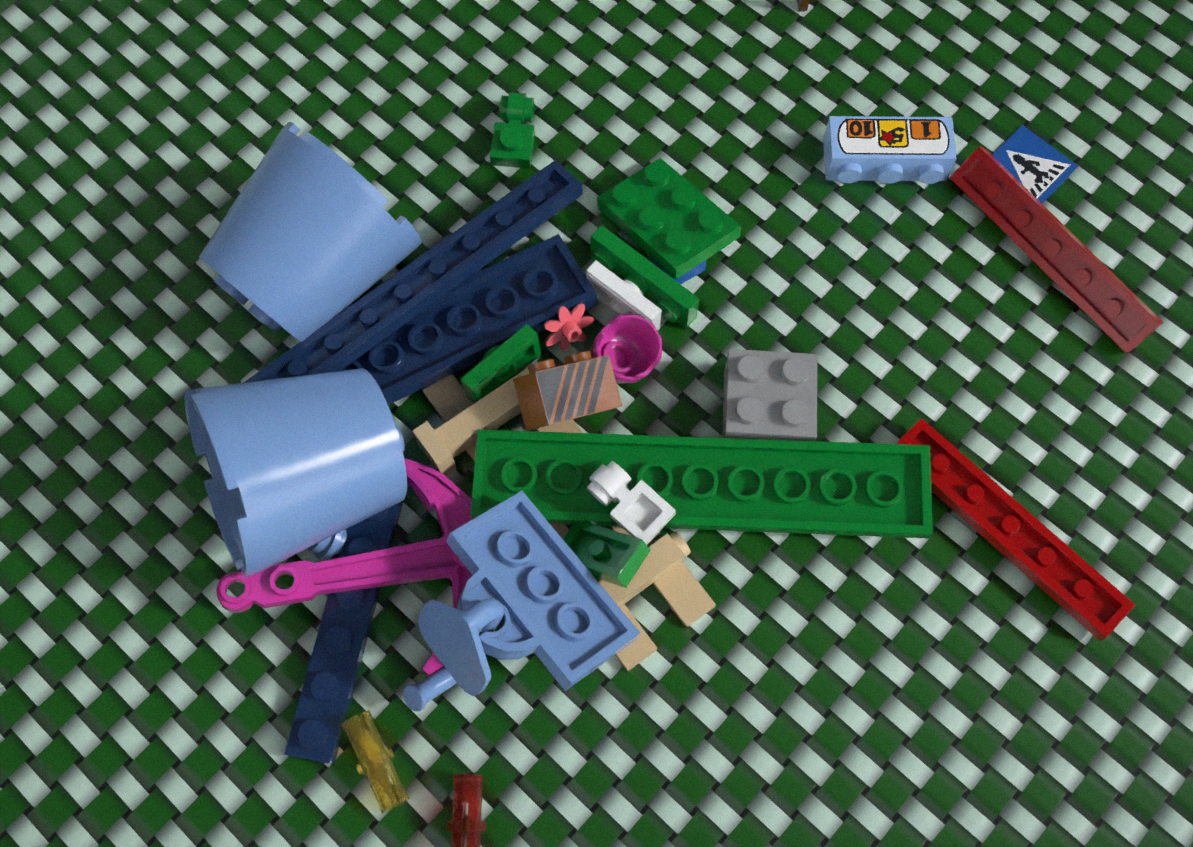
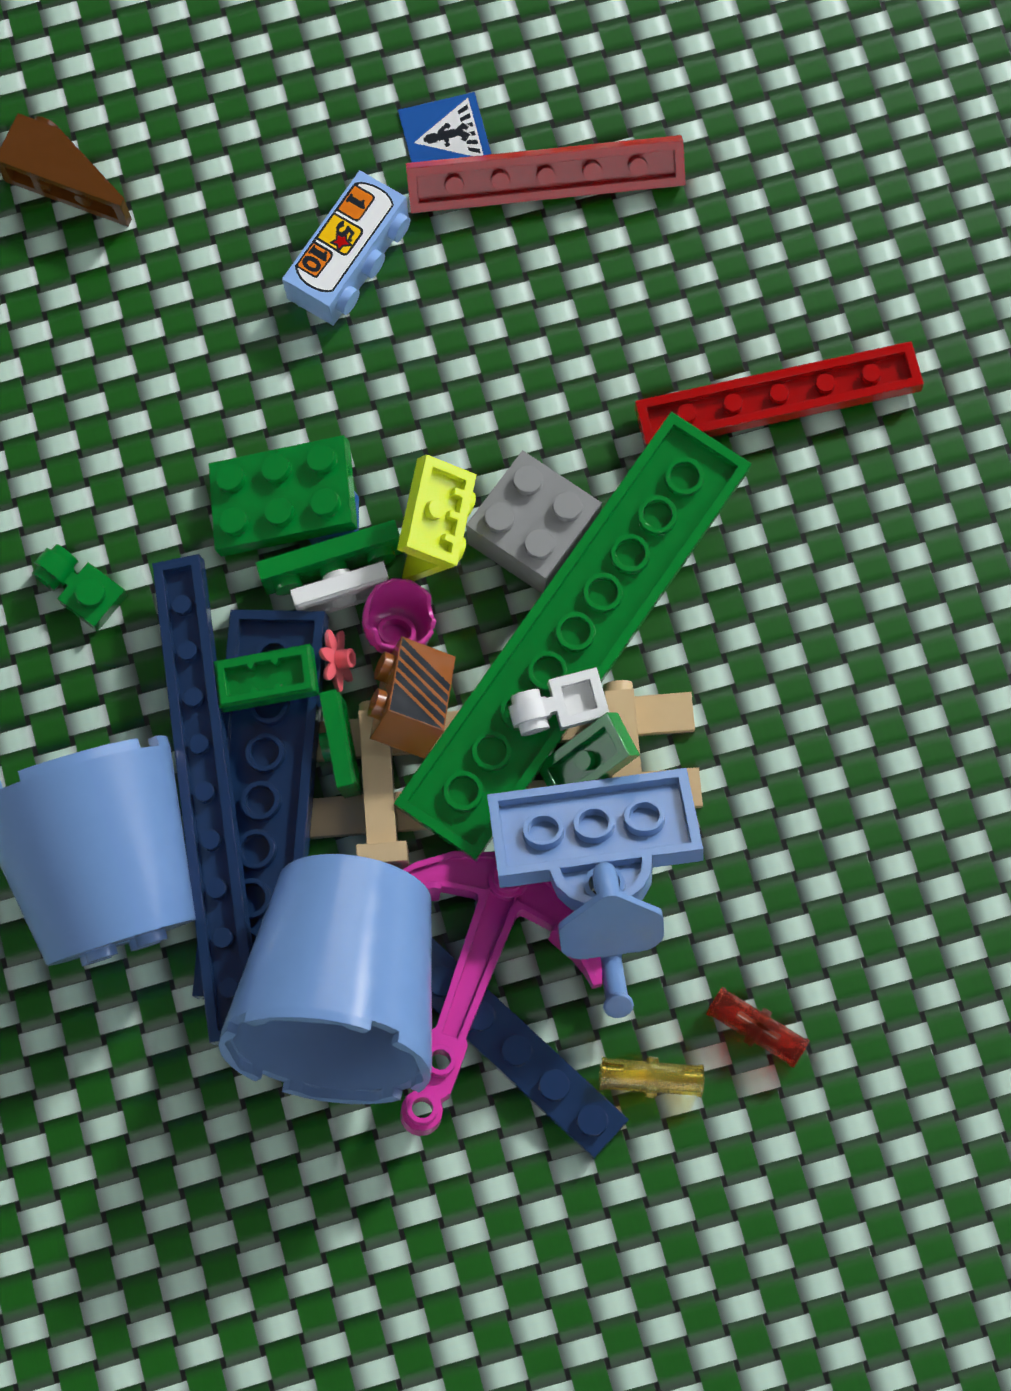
camera: 55 degrees left, 5 degrees up
none -> green plate [214,644,319,713]
none -> neon yellow bracket [397,454,477,581]

